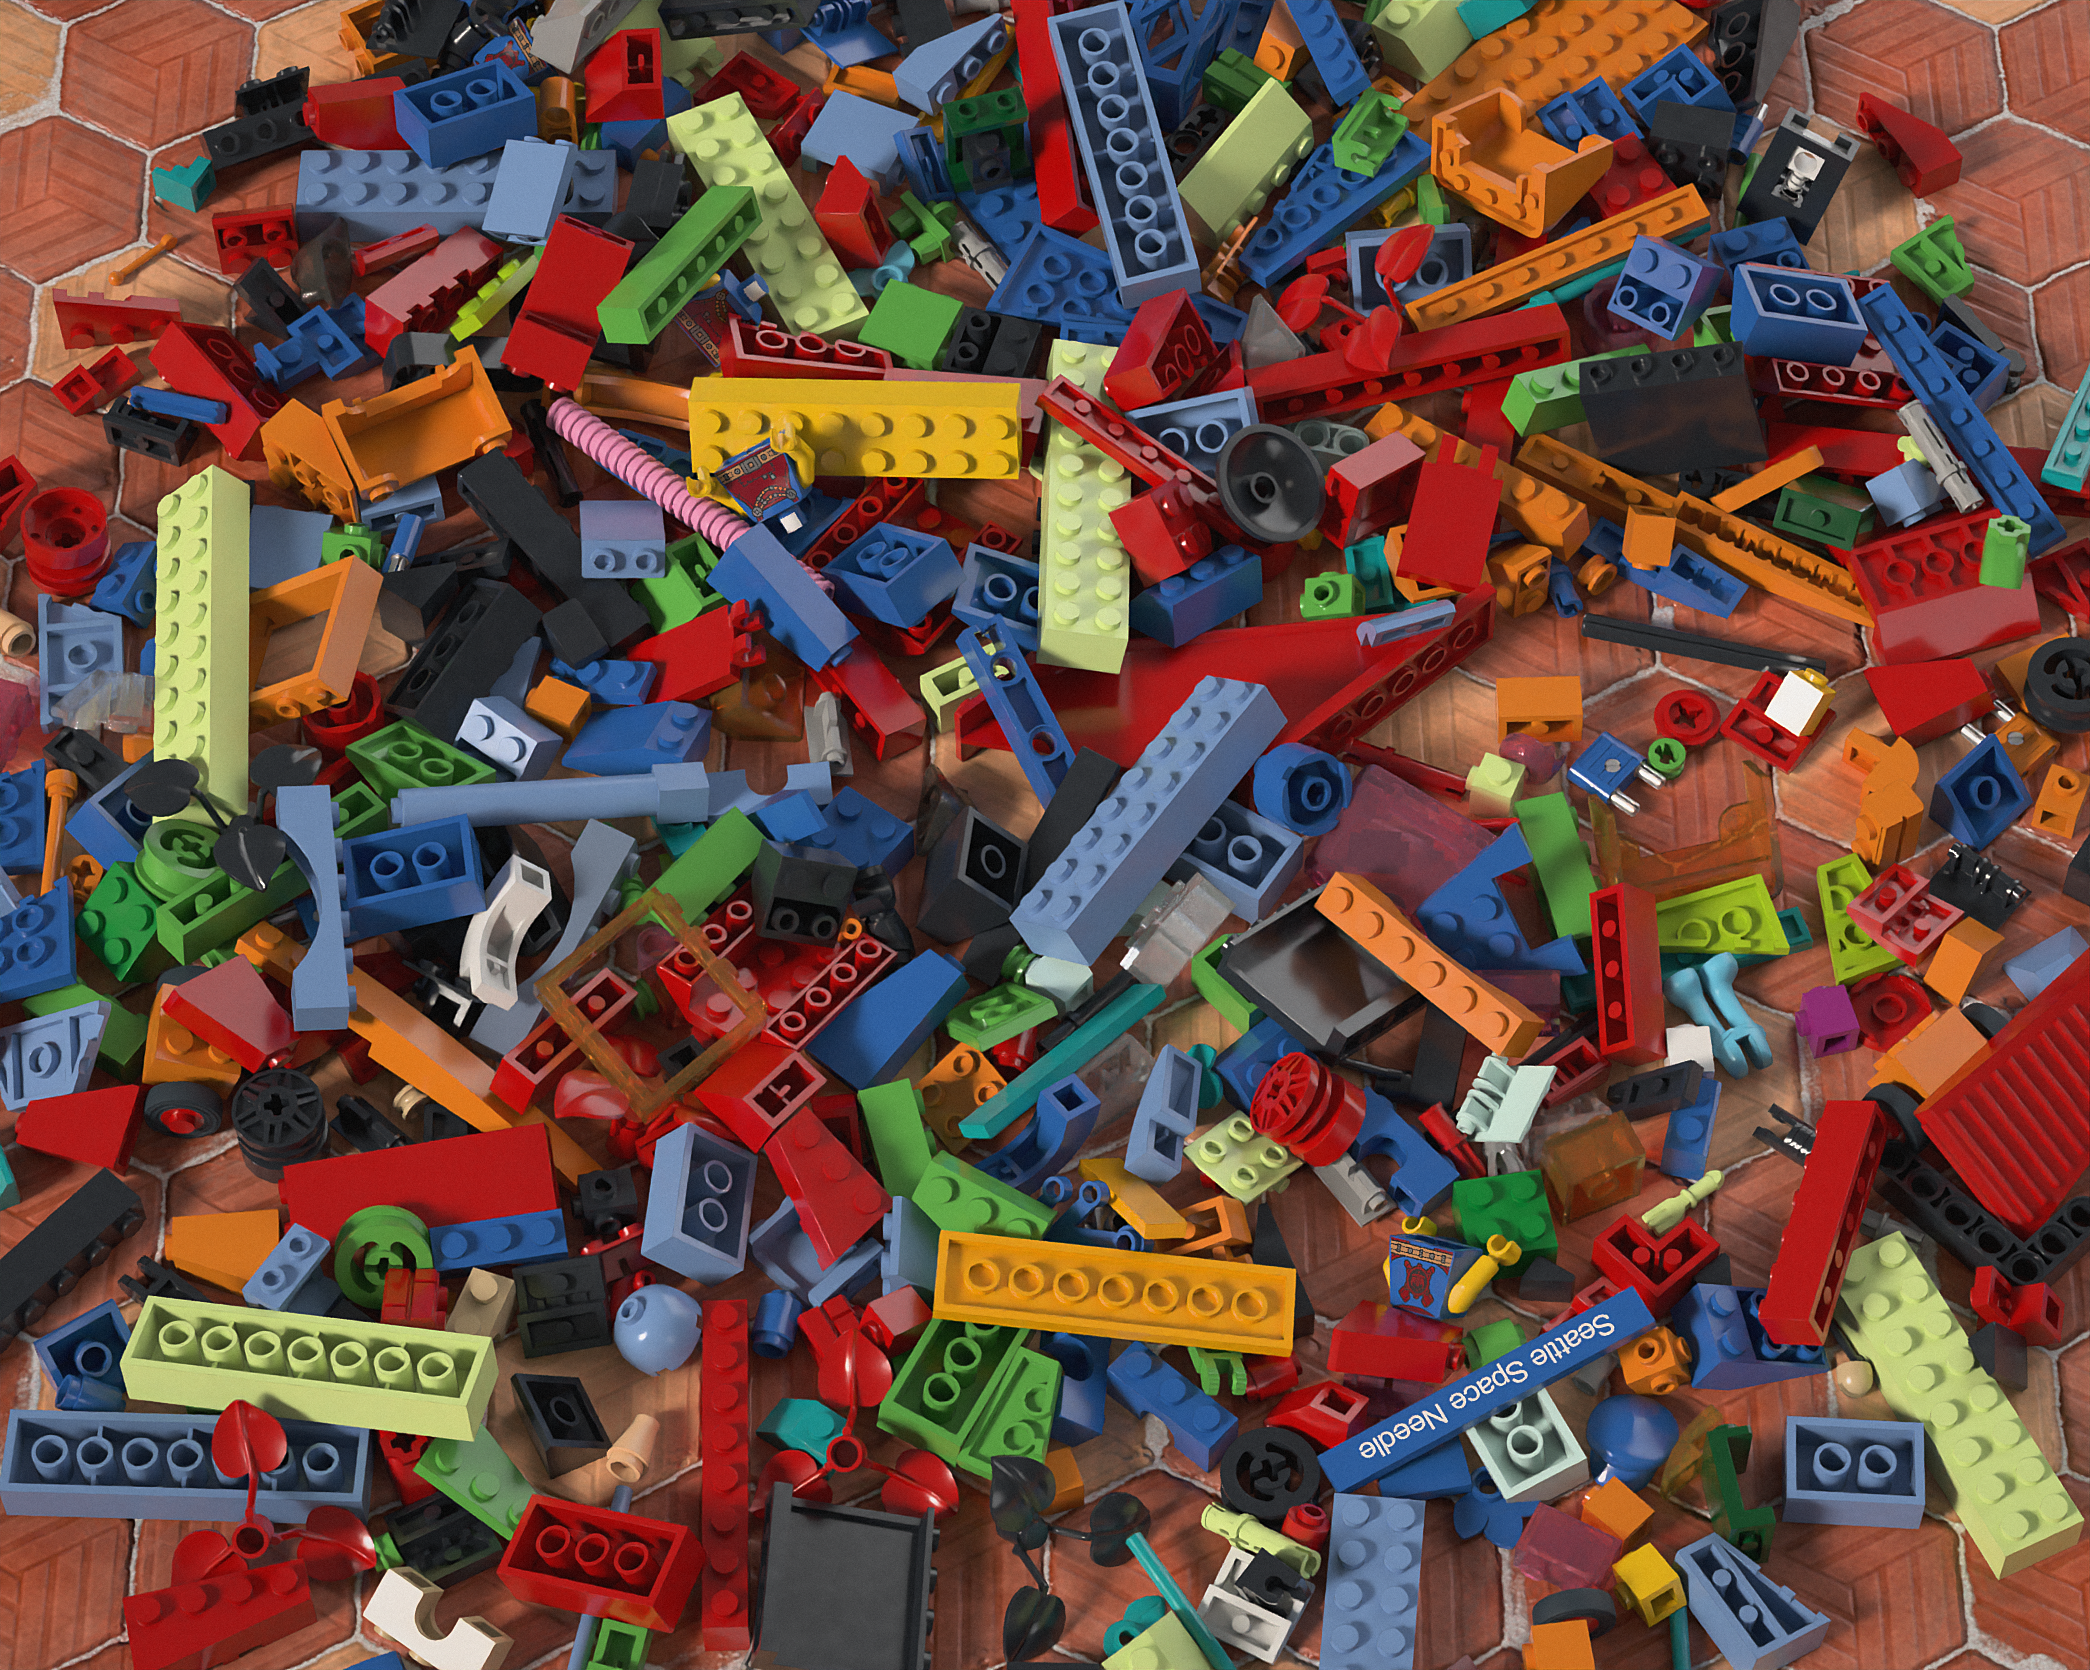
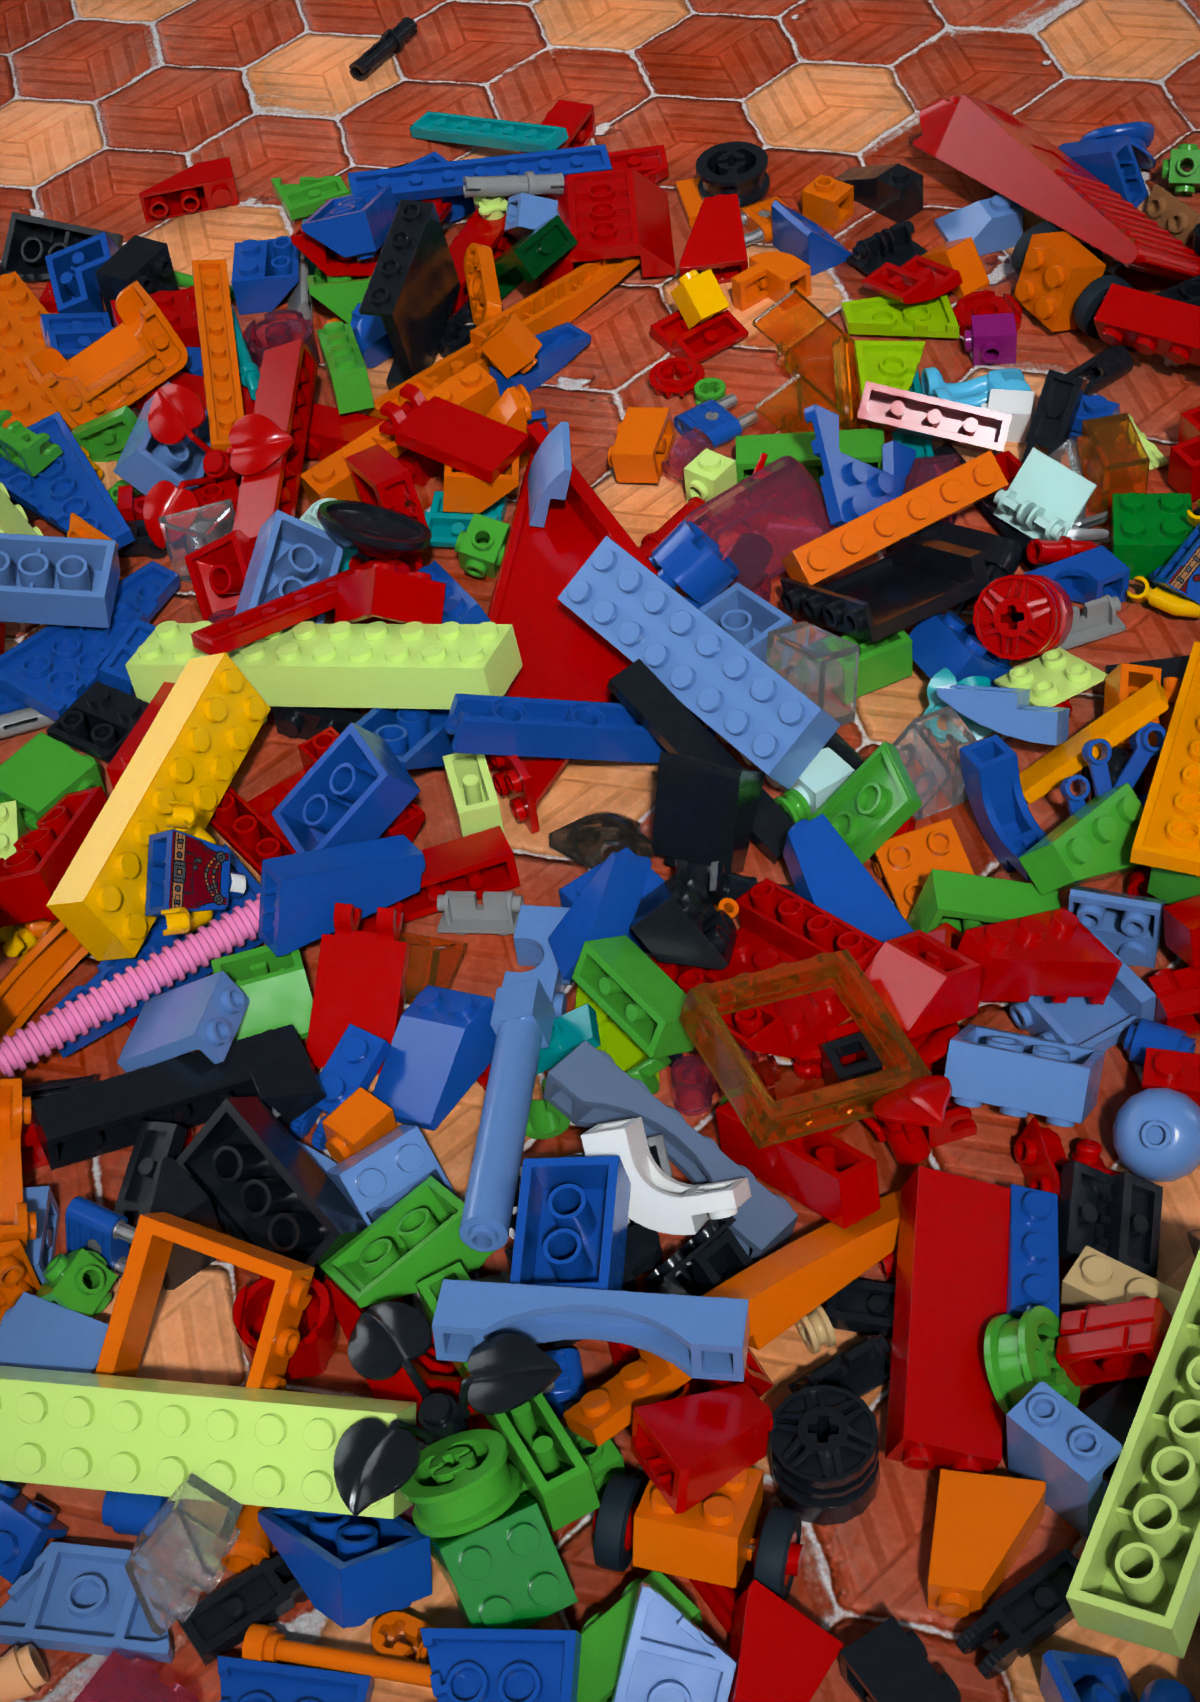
camera: 70 degrees left, 10 degrees down
black brick [570,1168,638,1236] -> none
teal tile [958,984,1167,1139] -> none
red wedge [1103,287,1219,413] -> none
black axle [1581,613,1827,677] -> none
blue slope [1607,234,1725,341] -> none
black brick [1736,106,1861,246] -> none
orange brick [1851,779,1924,874] -> none
bright green piece [1979,514,2031,590] -> none

